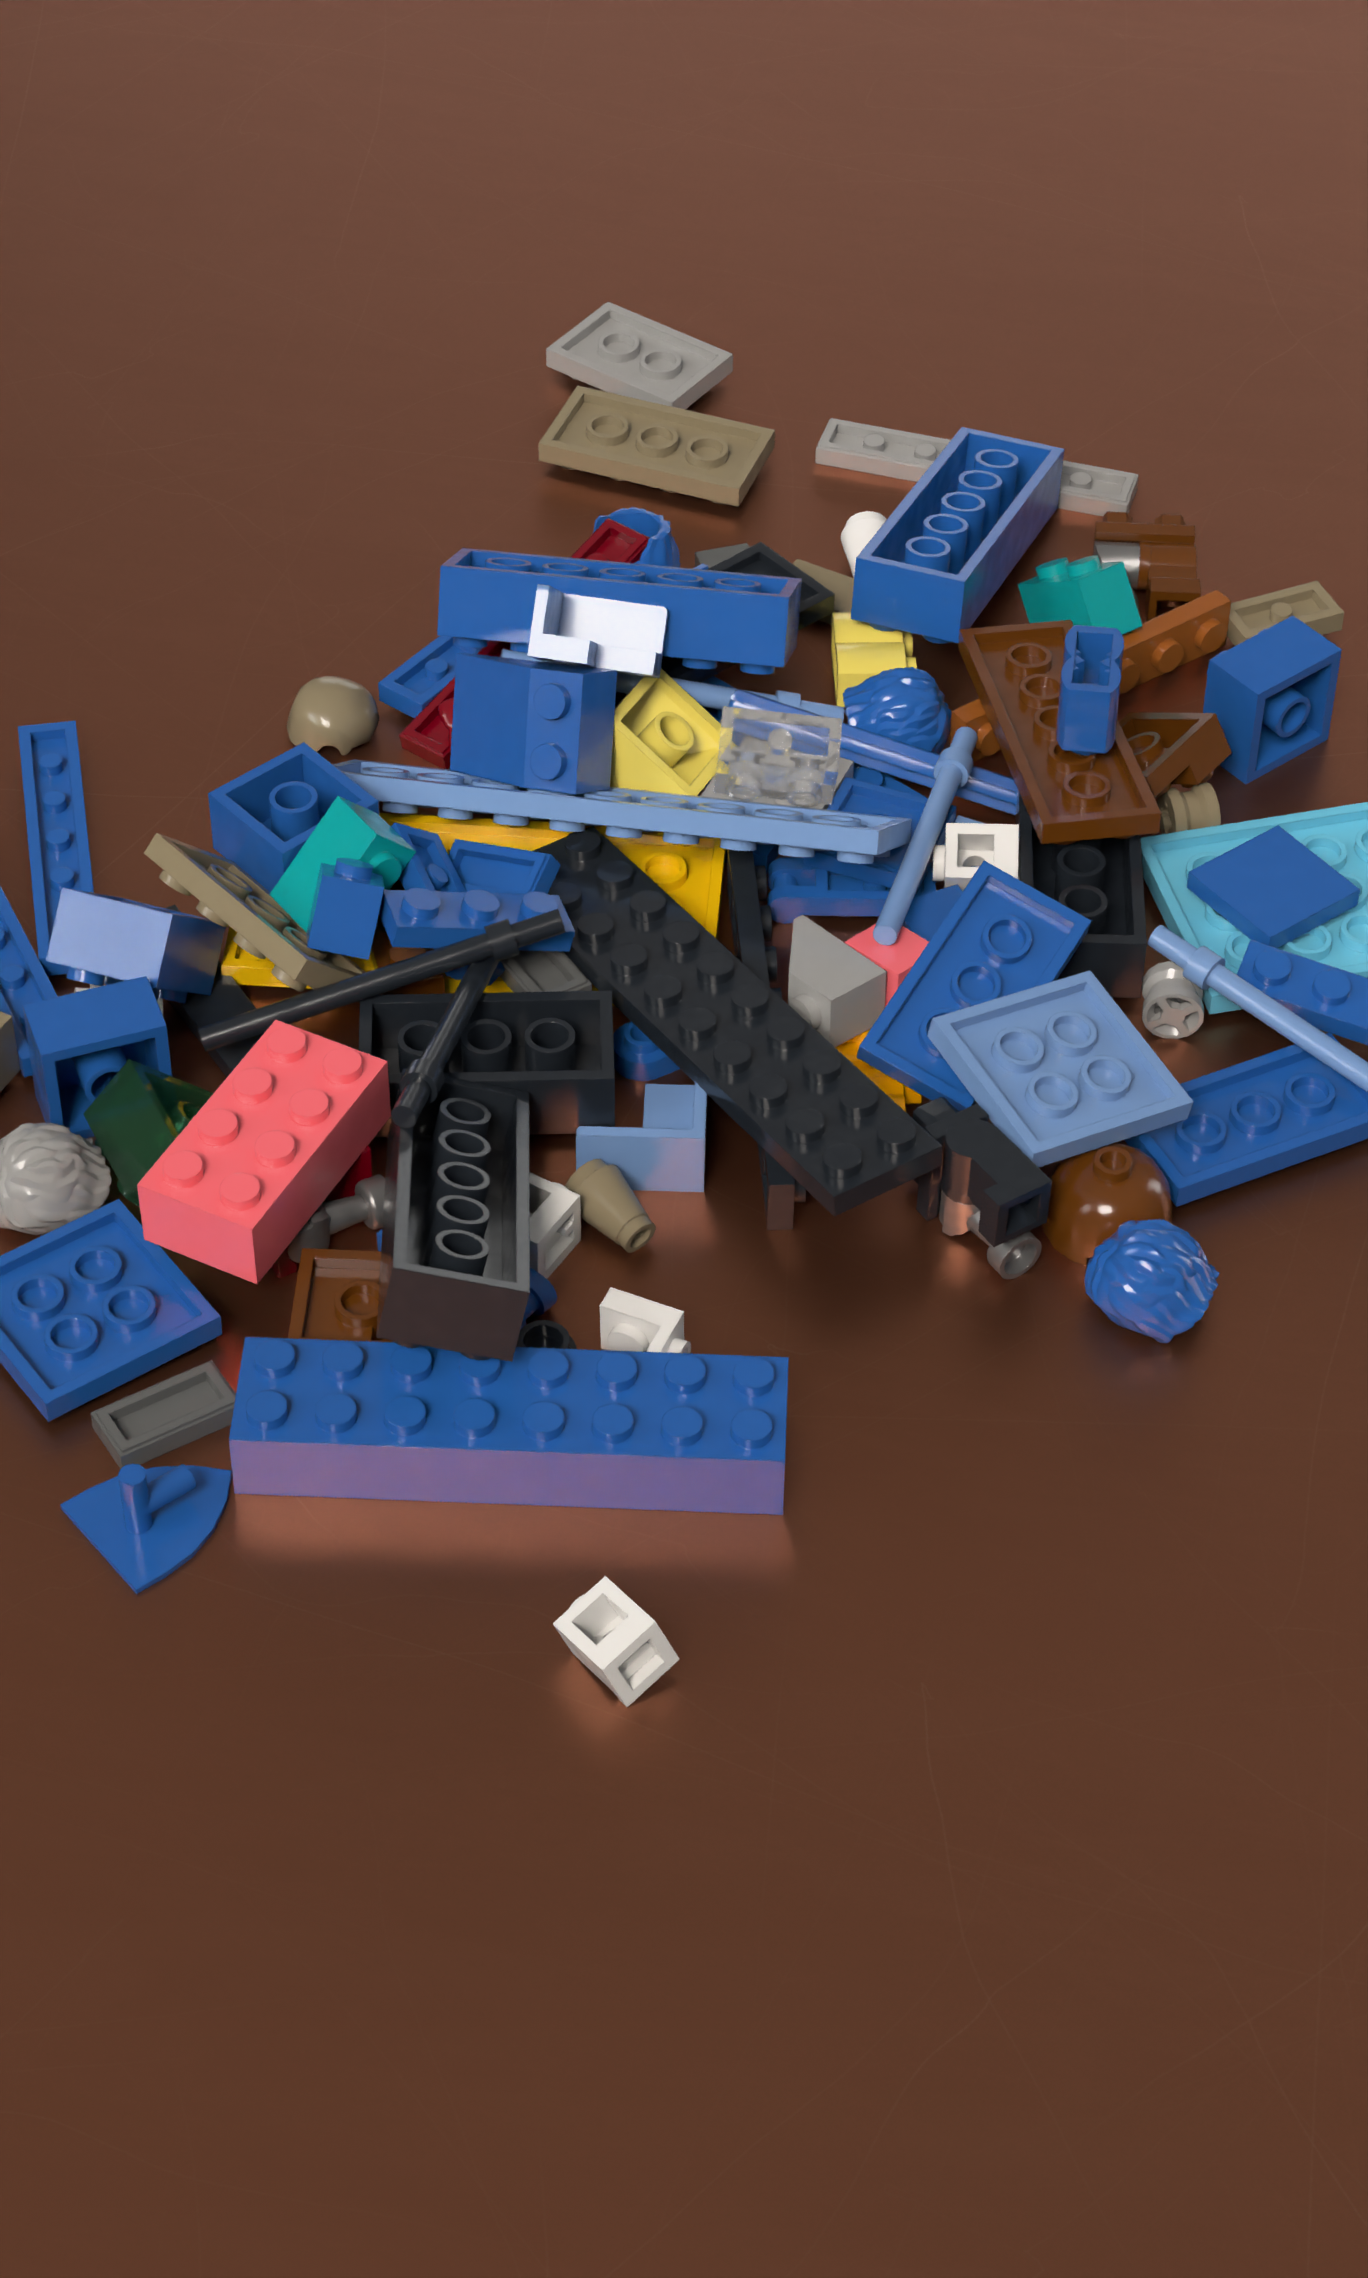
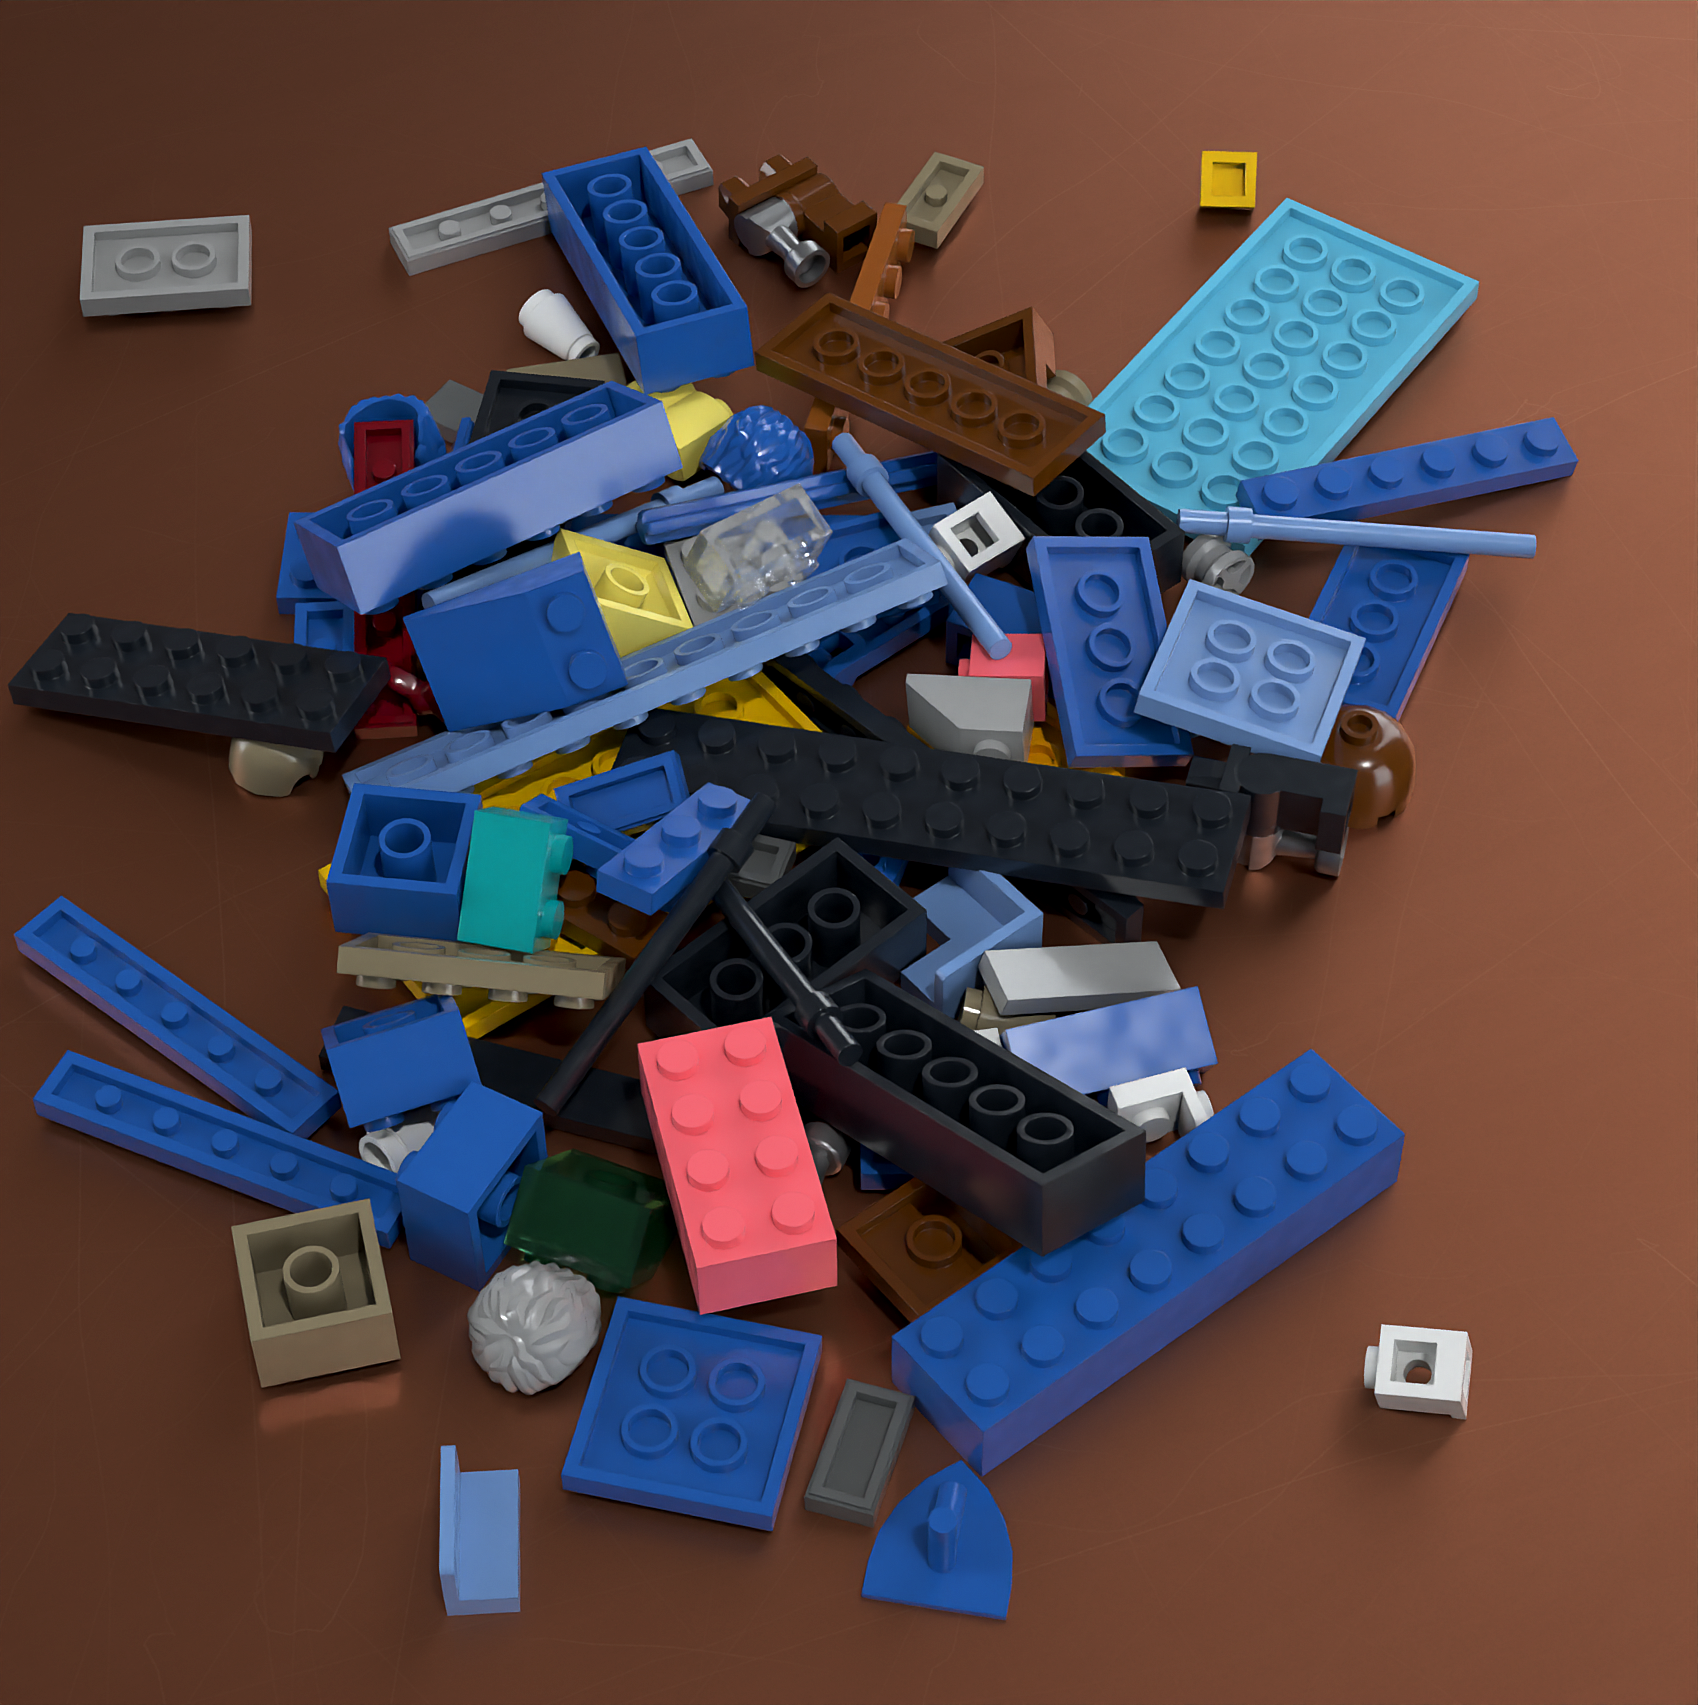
camera: 40 degrees left, 5 degrees up
blue brick [306,858,384,960] -> none
panel [527,584,669,678] -> none
dark tan plate [538,385,775,507] -> none
teal brick [1017,555,1143,635] -> none
blue brick [1056,625,1124,755] -> none
blue hair [1084,1219,1220,1343] -> none
blue tile [1187,825,1360,948] -> none
blue brick [1202,615,1342,785] -> none
none -> black plate [8,613,391,753]
none -> light grey tile [978,941,1181,1016]
none -> brick [999,986,1218,1108]

